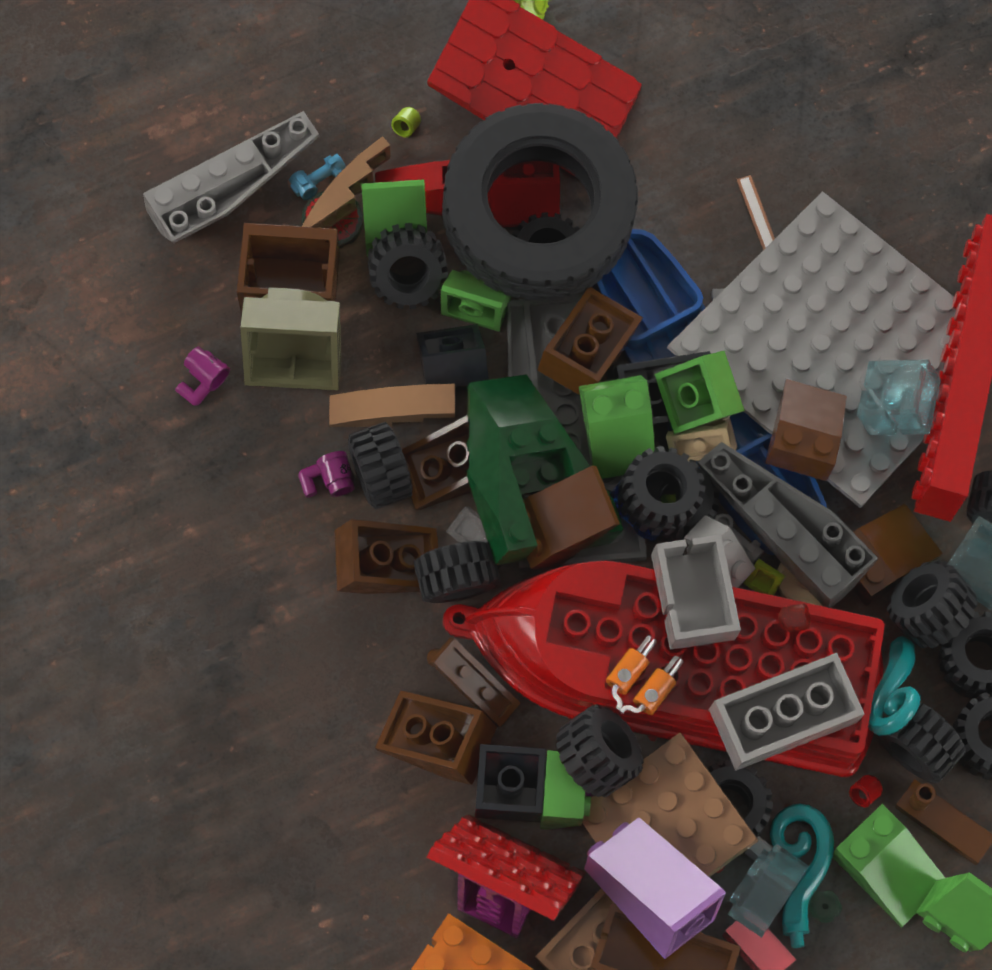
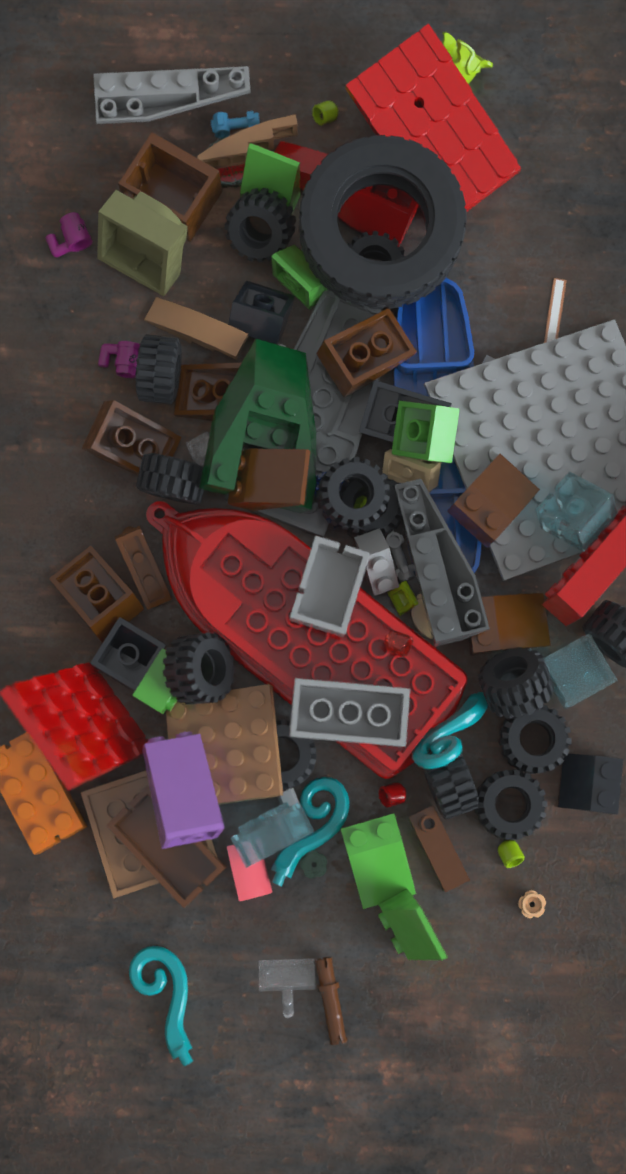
camera: 30 degrees right, 10 degrees up
bright green slope [579,375,655,479] -> none
orange piece [606,636,683,715] -> none

